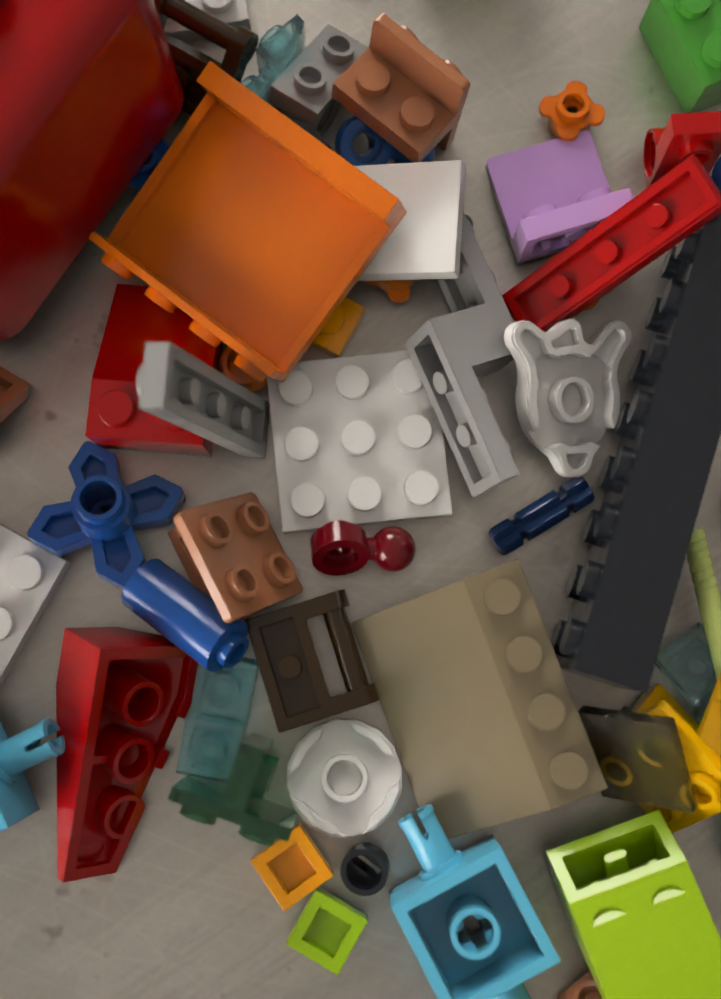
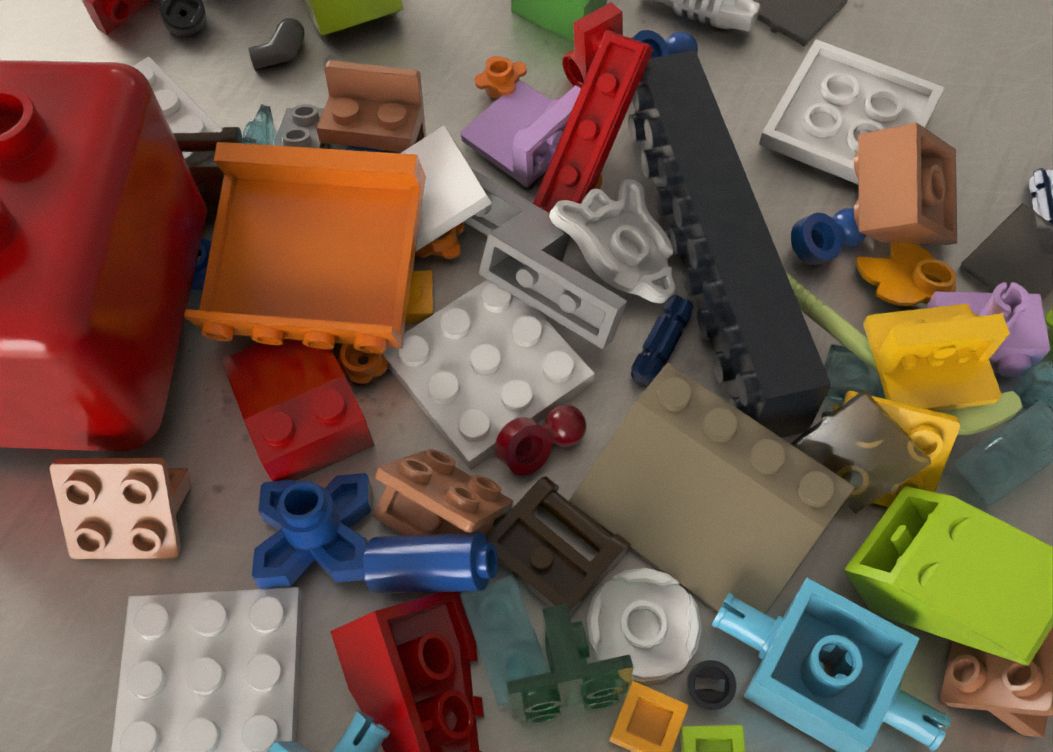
camera: 30 degrees left, 20 degrees down
light grey plate [136,342,270,457] -> none

